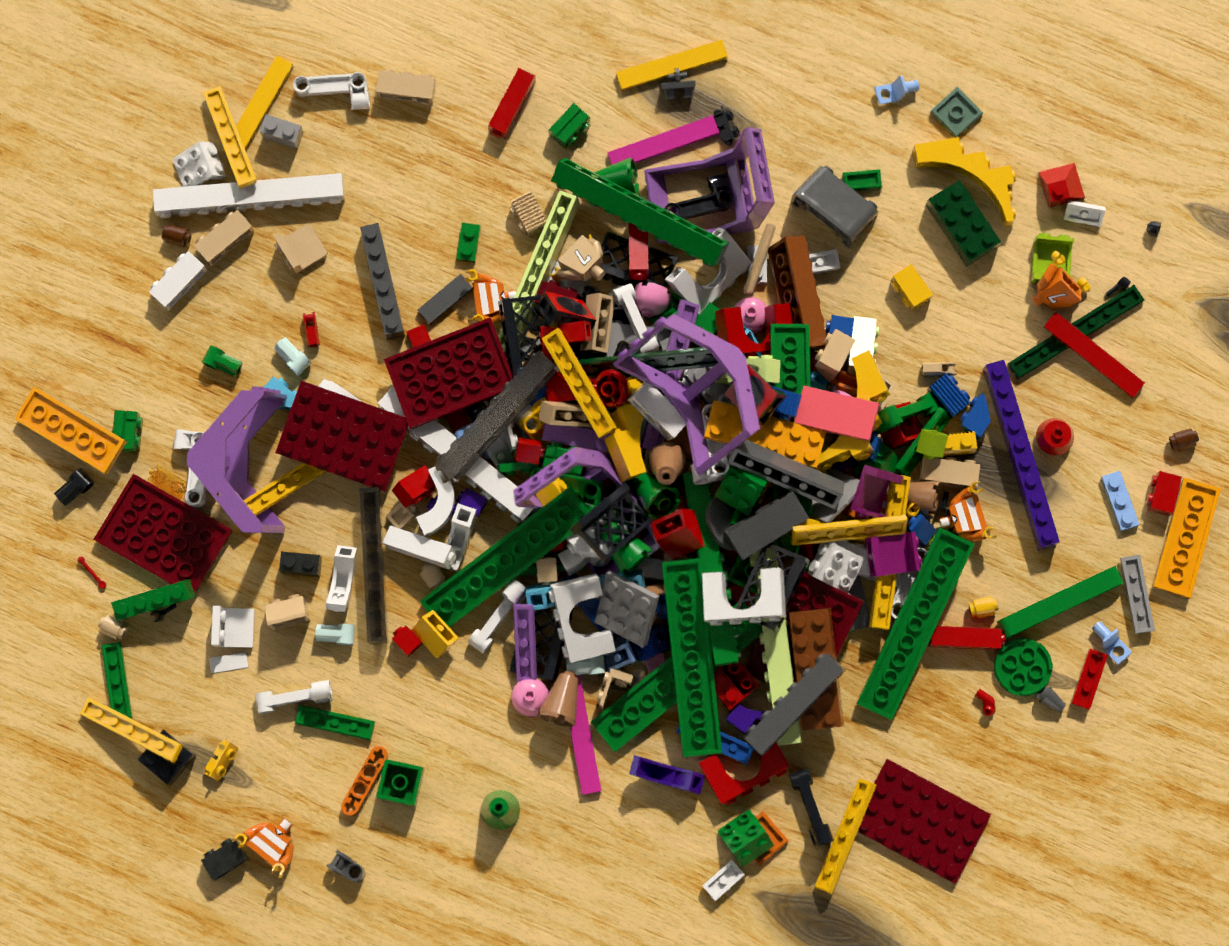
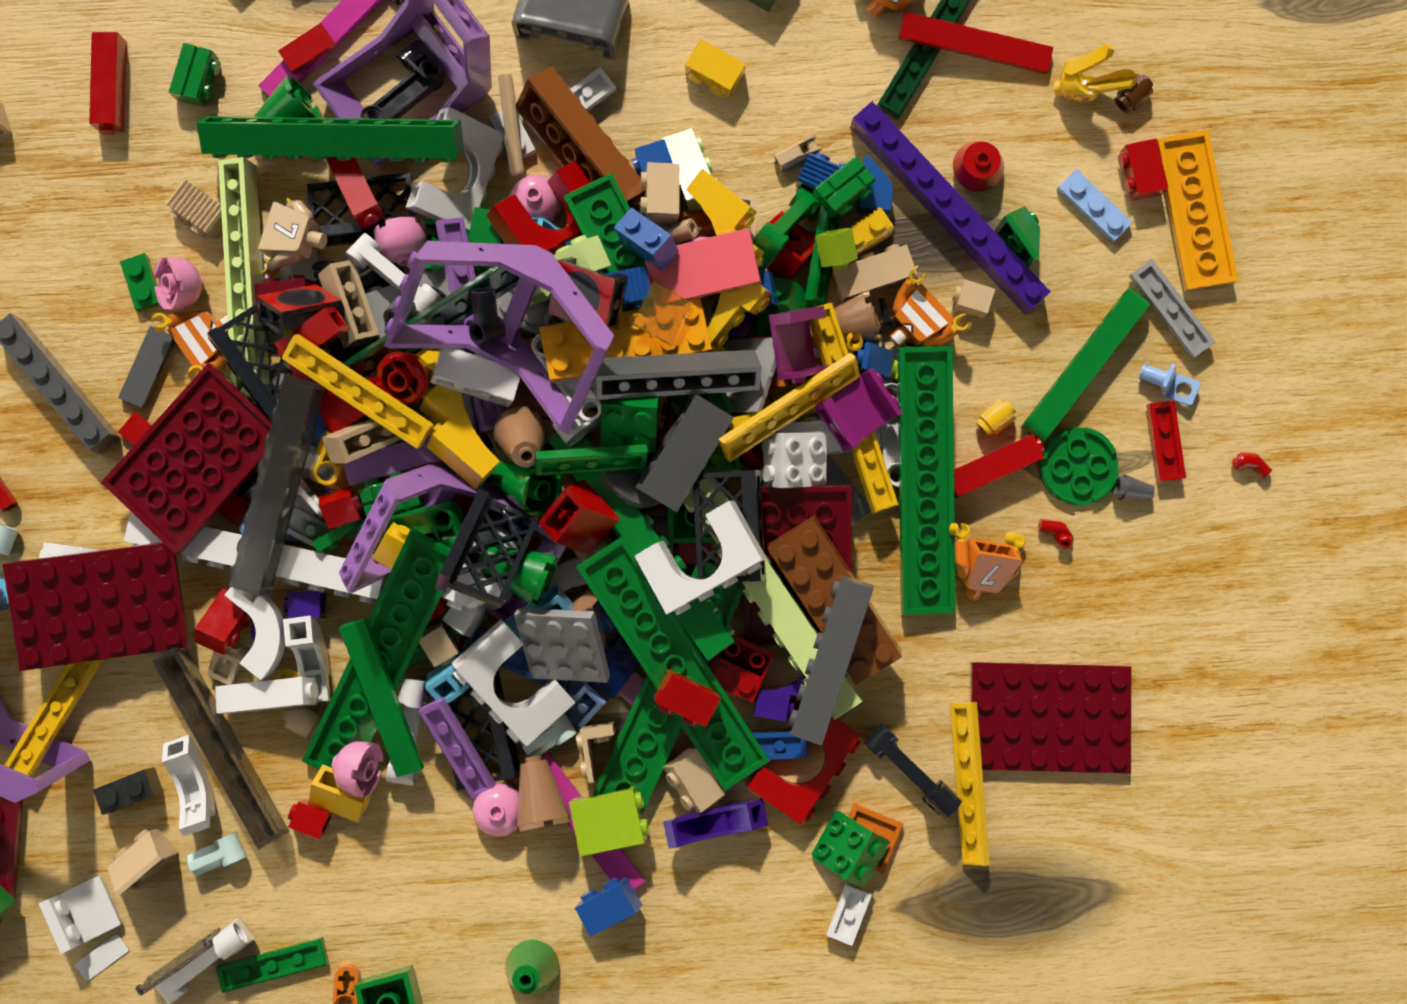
camera: 30 degrees left, 5 degrees up
none -> clear smoke piece [136,927,221,996]
none -> bright pink cylinder [154,257,204,310]
none -> red tile [278,23,337,74]
none -> bright pink cylinder [332,741,383,797]
none -> green tile [339,617,424,777]
none -> black piece [469,287,506,346]
none -> green tile [535,444,648,476]
none -> lime panel [569,786,650,856]
none -> blue brick [575,877,643,937]
none -> blue brick [614,208,679,271]
none -> clear yellow piece [632,282,693,346]
none -> red brick [654,669,721,727]
none -> tan bar [661,218,699,244]
none -> tan brick [663,749,725,813]
none -> green brick [813,156,876,218]
none -> orange torso [949,523,1026,601]
none -> tan brick [952,280,995,318]
none -> green slope [995,206,1040,268]
none -> yellow piece [1054,44,1138,102]
none -> red arm [1232,452,1272,479]

